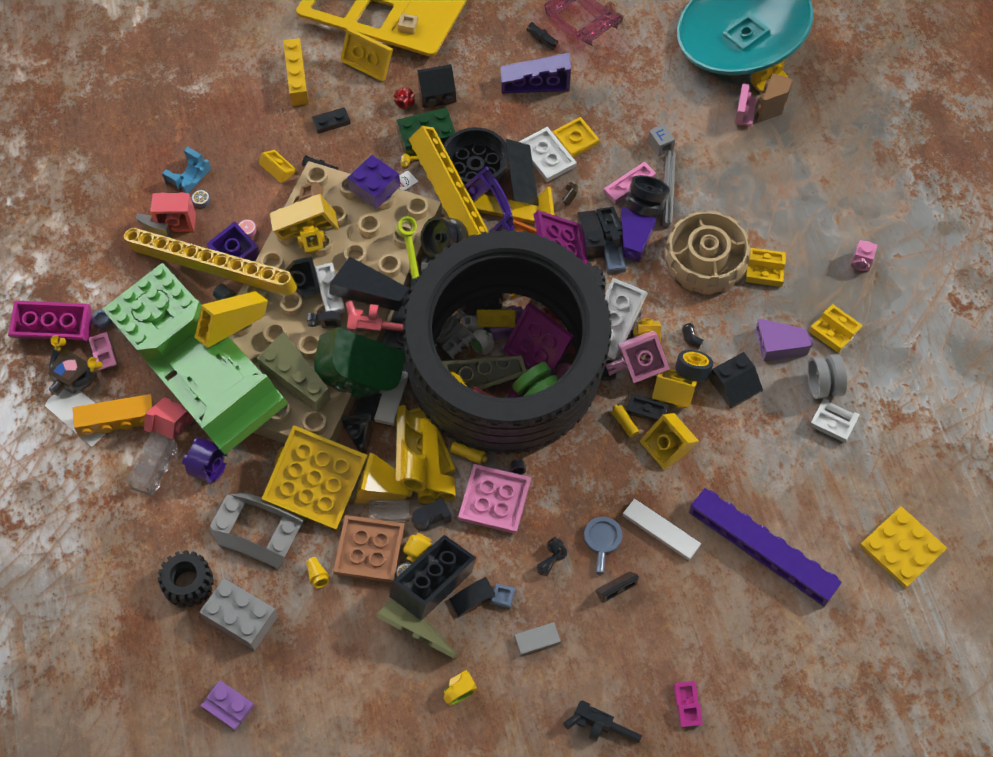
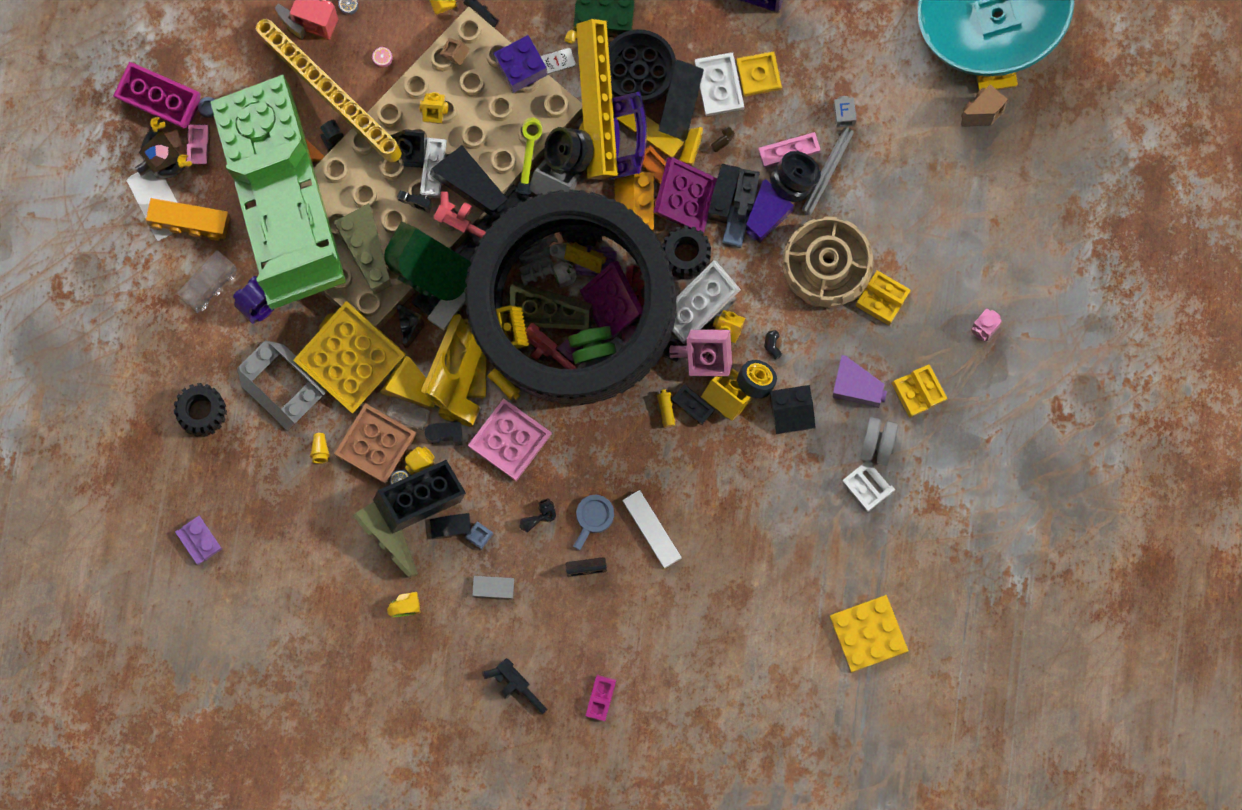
camera: 25 degrees right, 15 degrees up
coral hips [144,397,193,439] -> none
yellow slope [195,291,268,348] -> none
light grey brick [199,578,278,651] -> none
dark purple brick [206,222,260,261] -> none
yellow wedge [270,194,339,240] -> none
black hinge [510,459,526,475] -> none
yellow slope [639,413,699,470] -> none
dark purple brick [689,488,842,607] -> none
bright pink bracket [735,84,757,126] -> none

